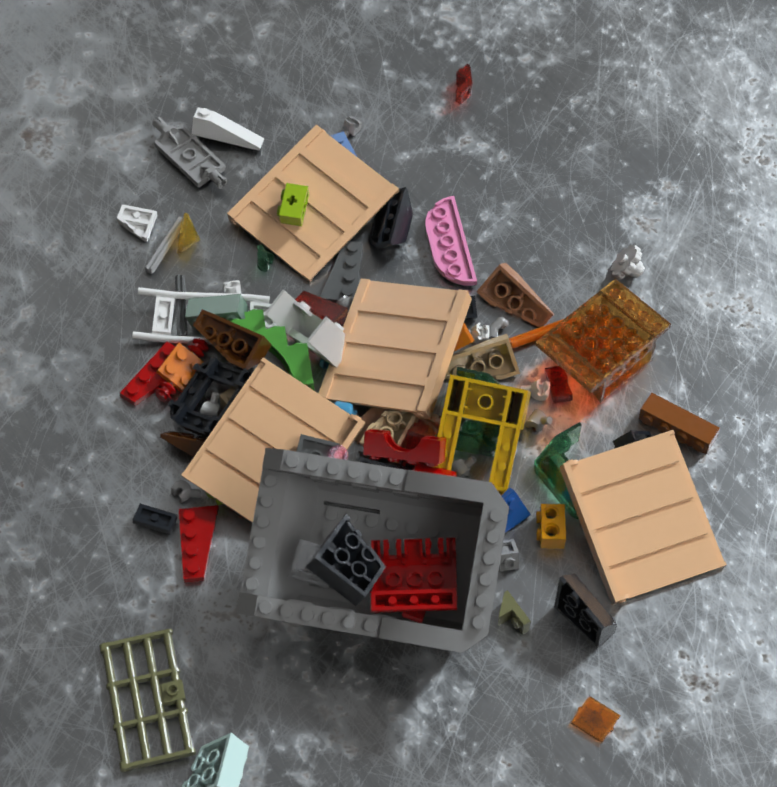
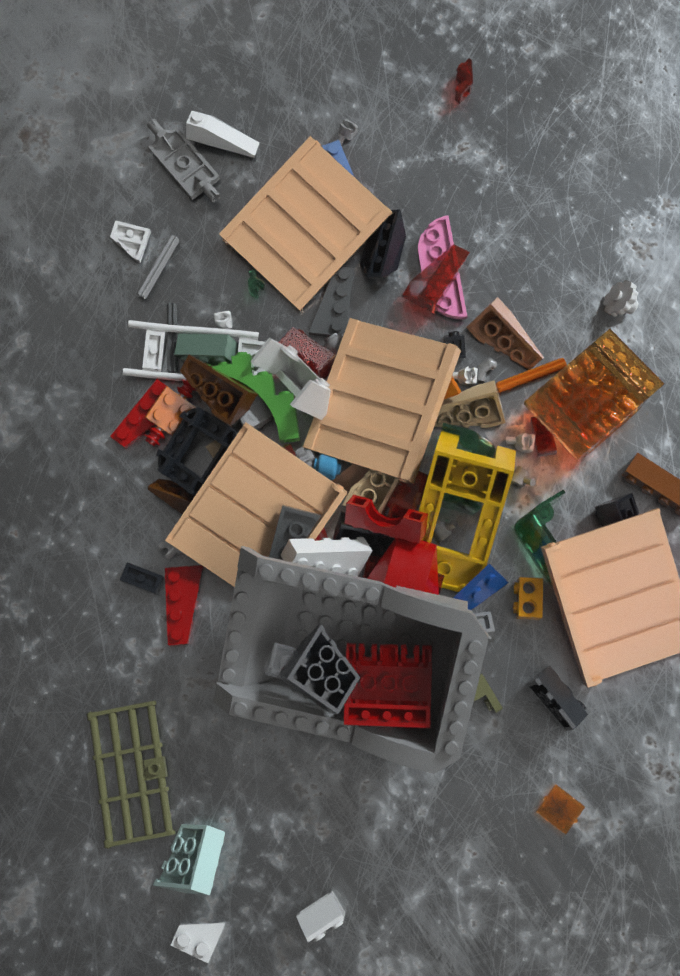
camera: 10 degrees right, 20 degrees up
clear yellow slope [177,213,200,254] -> none
white piece [200,392,220,417] -> none
lime brick [277,183,309,226] -> none
clear pink tile [327,445,348,460] -> none
none -> clear red wedge [402,244,470,314]

